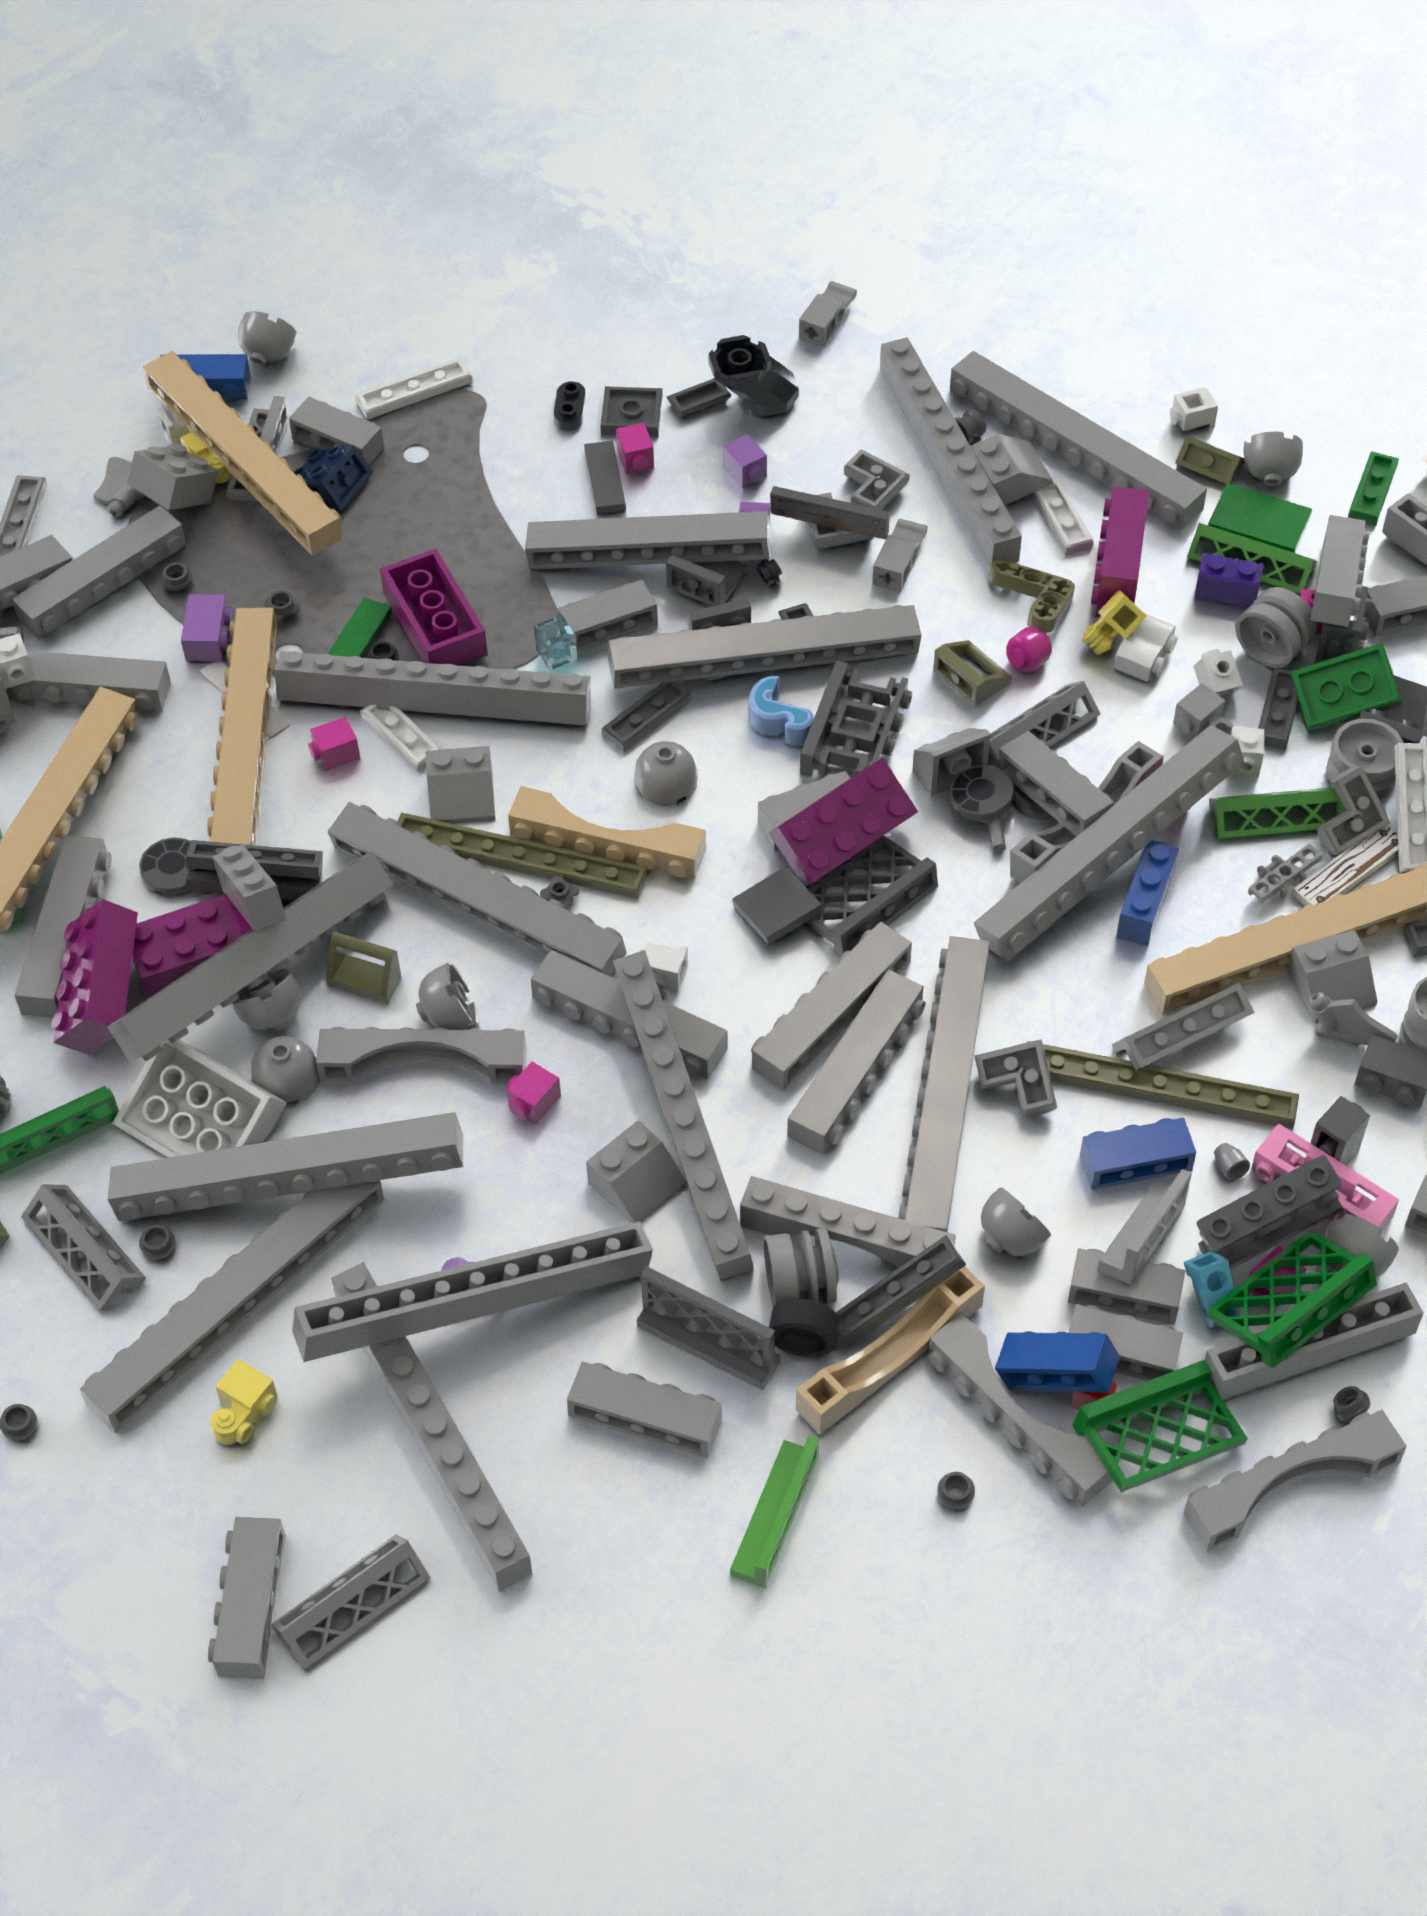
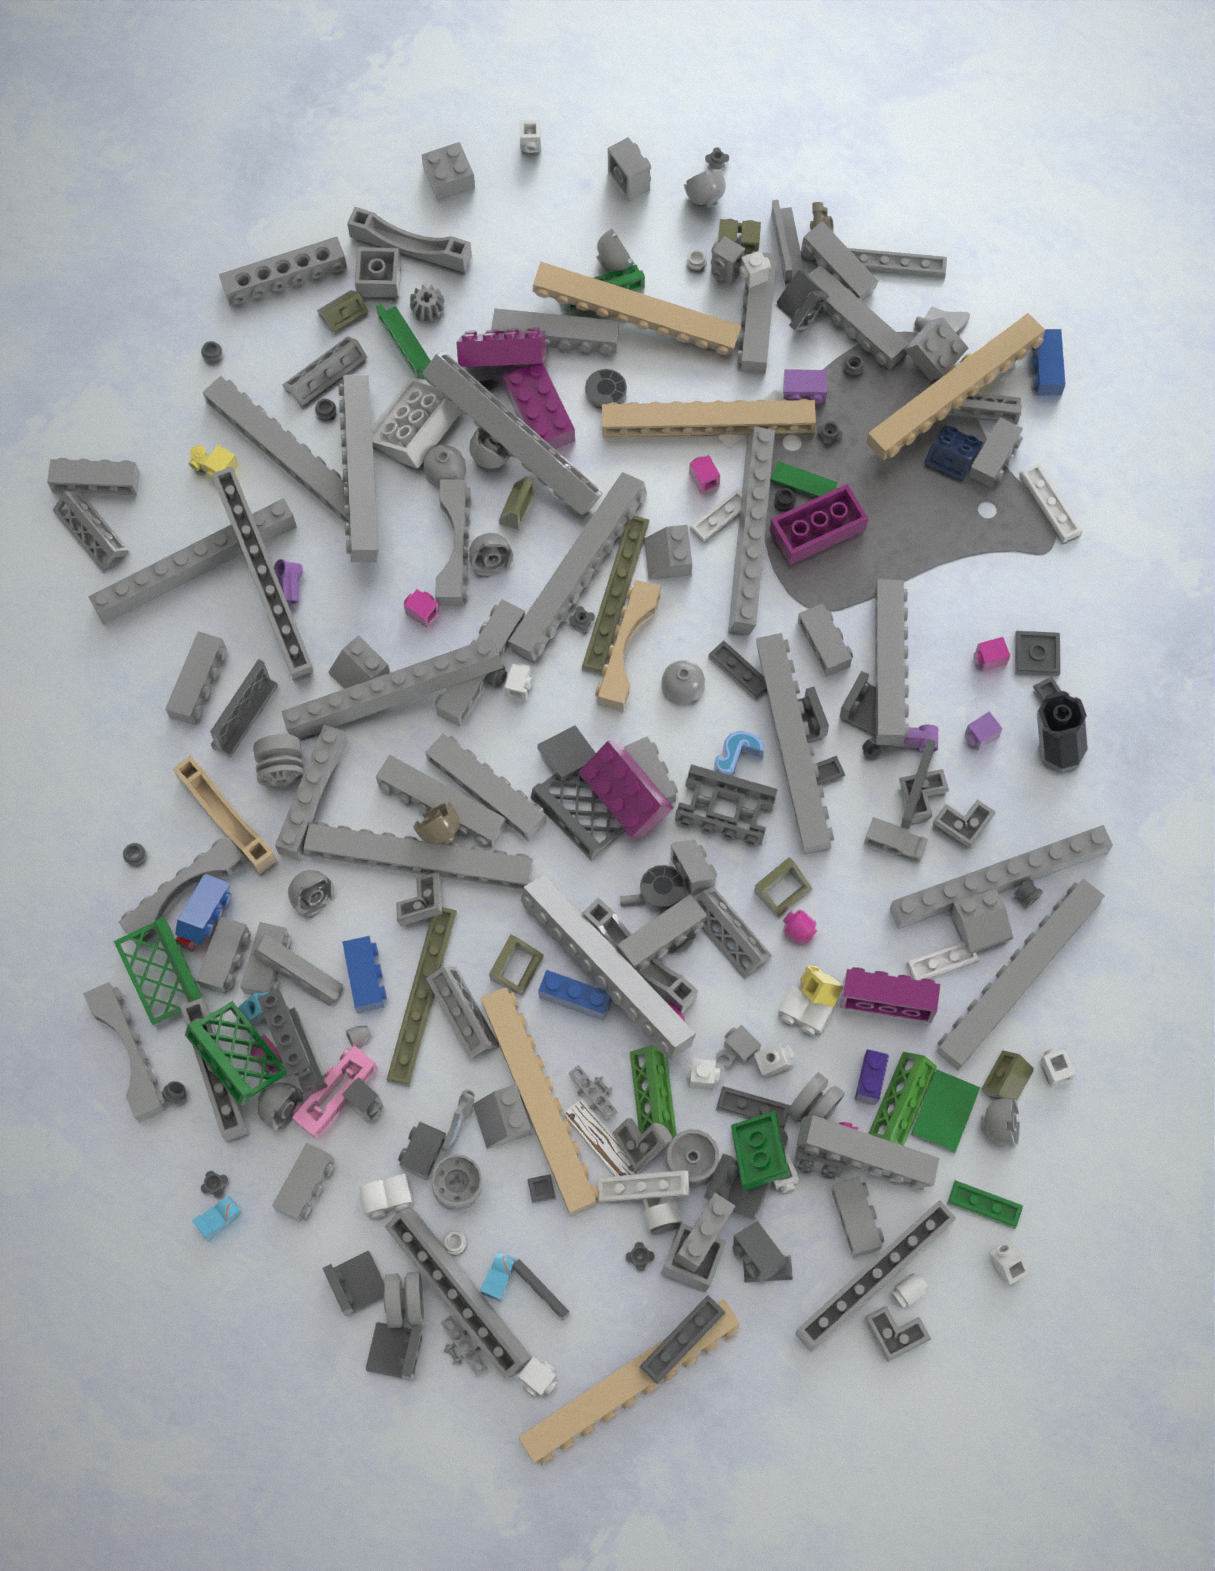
camera: 90 degrees right, 15 degrees up
dark grey brick [186,840,323,900] -> none
light grey brick [212,844,286,931] -> none
light grey cylinder [238,311,297,366] -> none
clear light blue brick [534,614,577,671] -> none
black plate [554,381,586,431] -> none
dark grey tile [584,440,626,515] -> none
bright green fence [730,1435,819,1589] -> none
black tyre [769,1299,840,1357] -> none
light grey piece [799,281,857,347] -> none
dark grey tile [836,1234,966,1348] -> none
olive beam [988,560,1075,633] -> none
none -> dark tan cylinder [413,802,460,845]
none -> olive tile [489,934,544,995]
none -> dark grey bracket [777,270,829,330]

